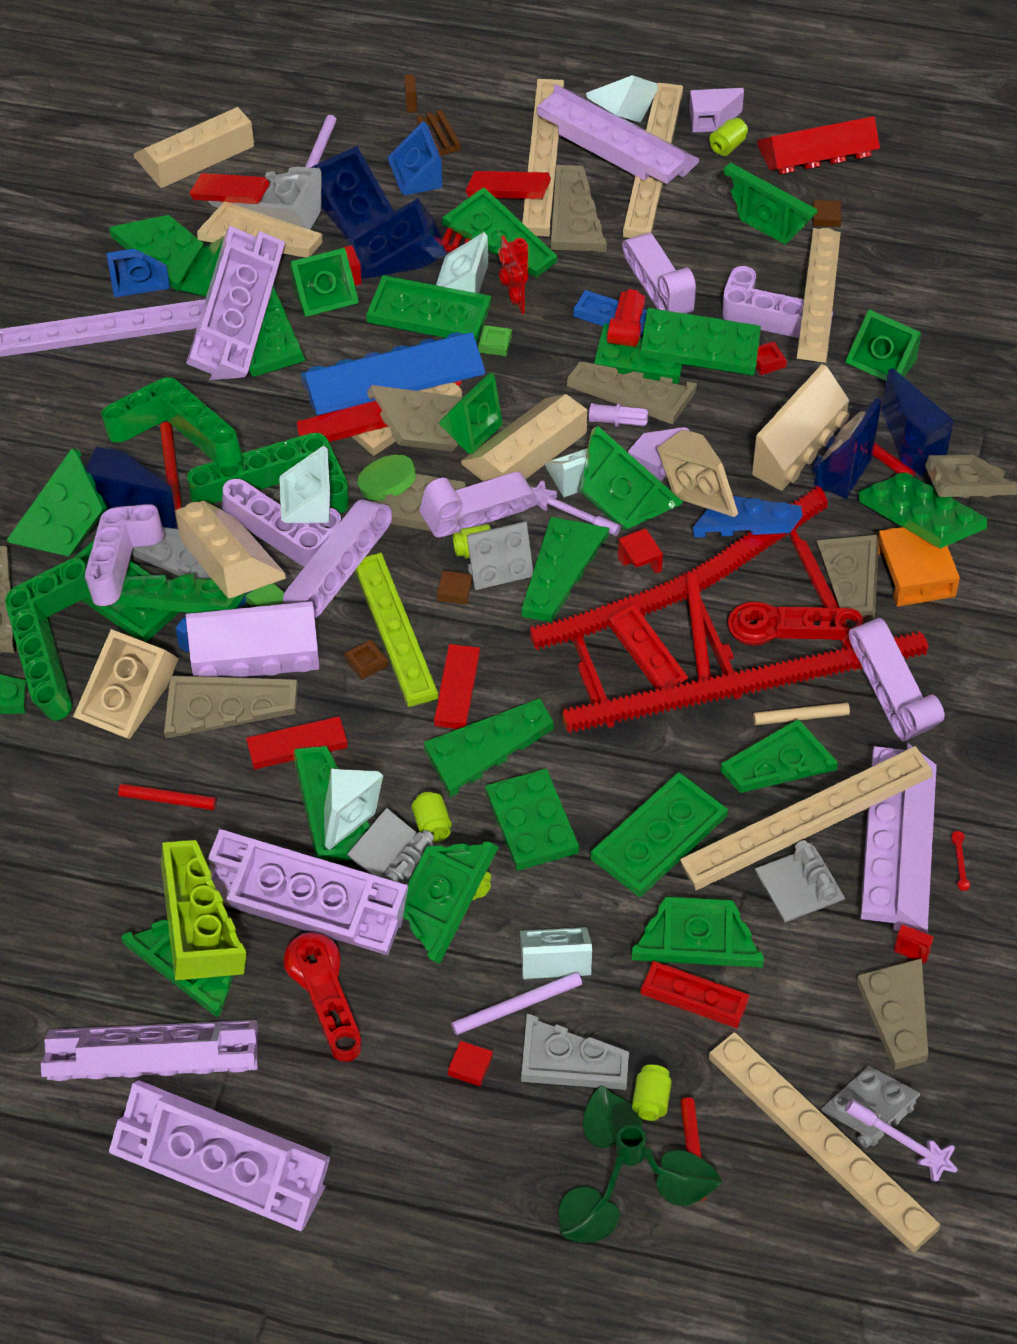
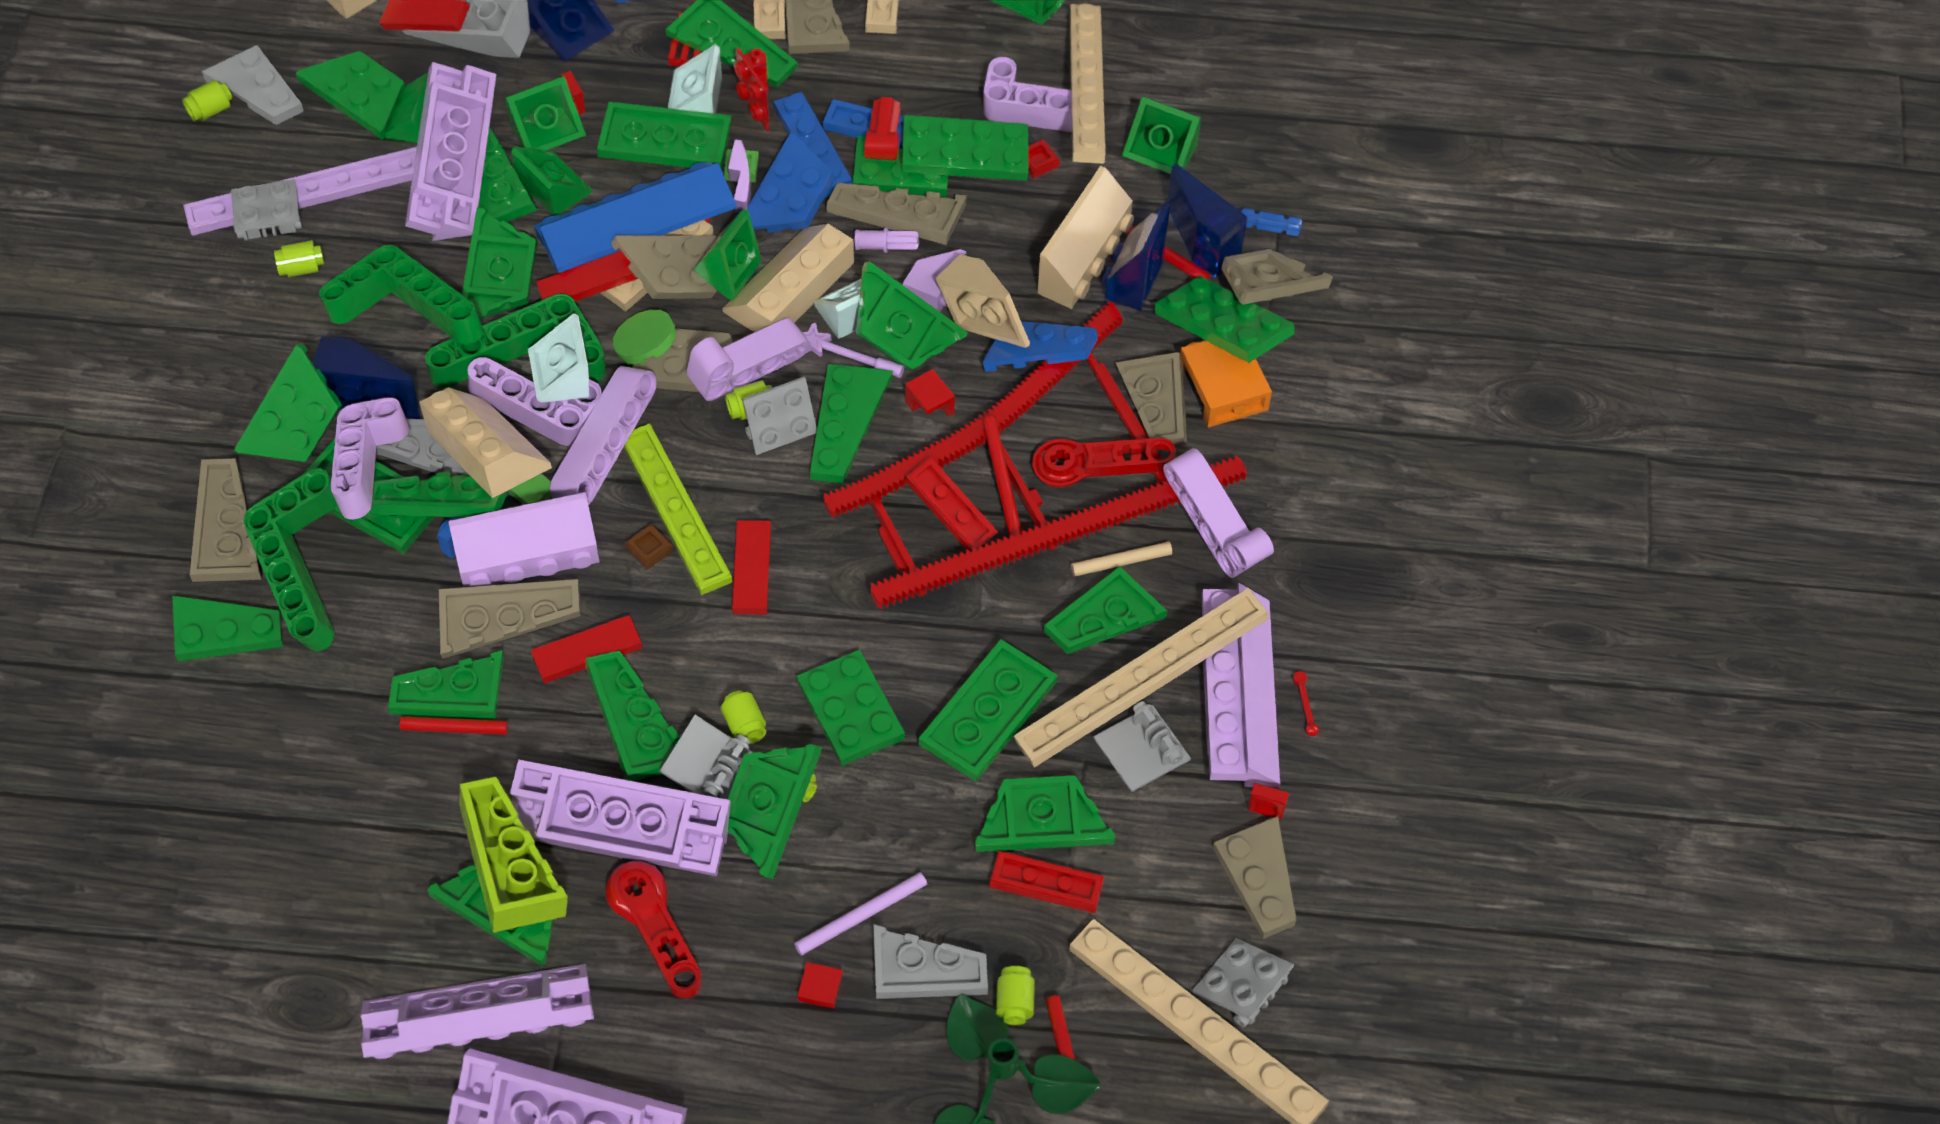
camera: 10 degrees left, 5 degrees up
tan slope [73,629,179,739] -> none
blue slope [106,249,170,297] -> none
red bar [160,422,182,519] -> none
tan wing [197,201,322,257] -> none
light aqua slope [324,769,383,850] -> none
clear blue slope [348,198,447,279] -> none
green wing [423,698,554,798] -> none
reddish brown tile [437,570,473,605] -> none
light aqua slope [520,927,592,979] -> none
lavender beam [622,232,696,314] -> none
lavender piece [845,1099,957,1181] -> none
none -> lime brick [182,79,232,121]
none -> light grey wing [202,45,304,125]
none -> light grey hinge [231,179,302,241]
none -> lime brick [274,240,324,278]
none -> green wing [388,650,504,719]
none -> green wing [462,207,538,319]
none -> green slope [511,146,593,216]
none -> lavender slope [728,139,751,212]
none -> blue wing [746,132,835,233]
none -> blue plate [773,92,852,197]
none -> blue axle [1239,208,1302,236]

